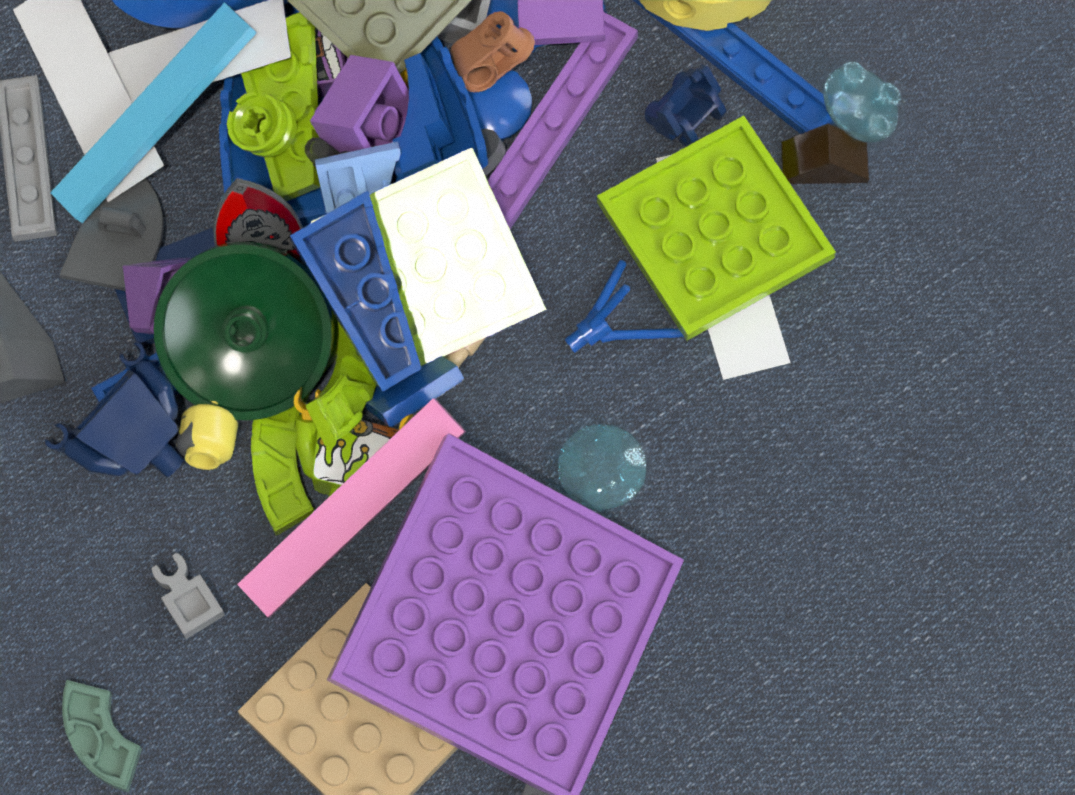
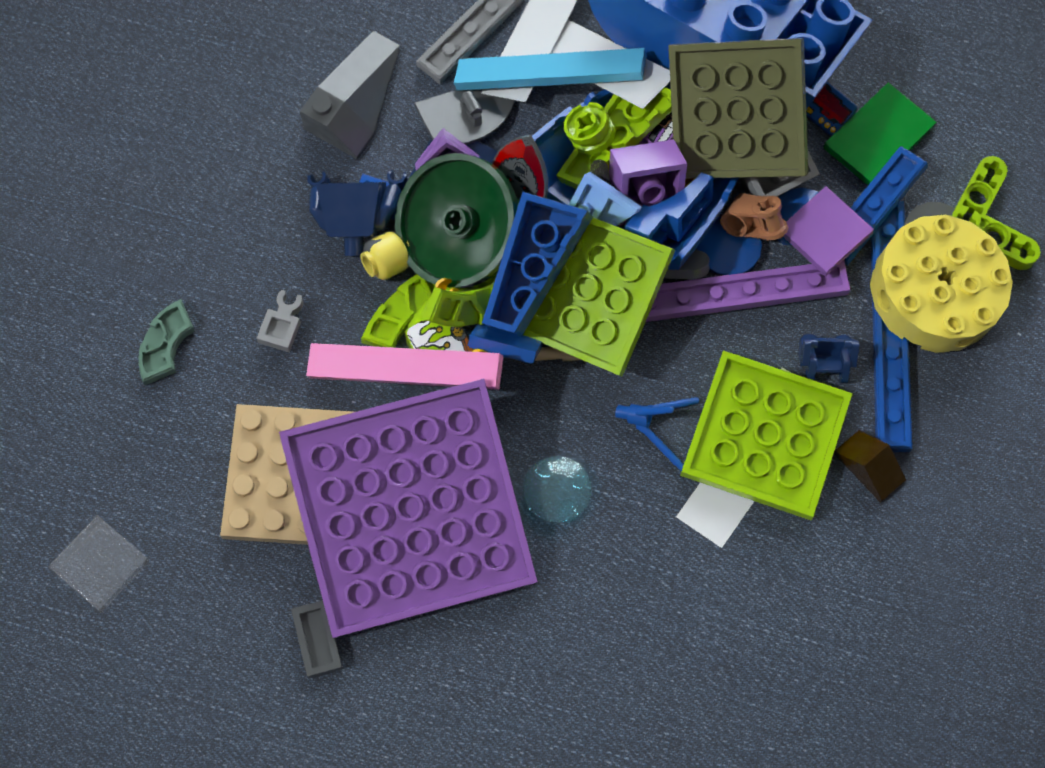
camera: 50 degrees right, 0 degrees up
clear light blue dish [823,61,901,142] -> none

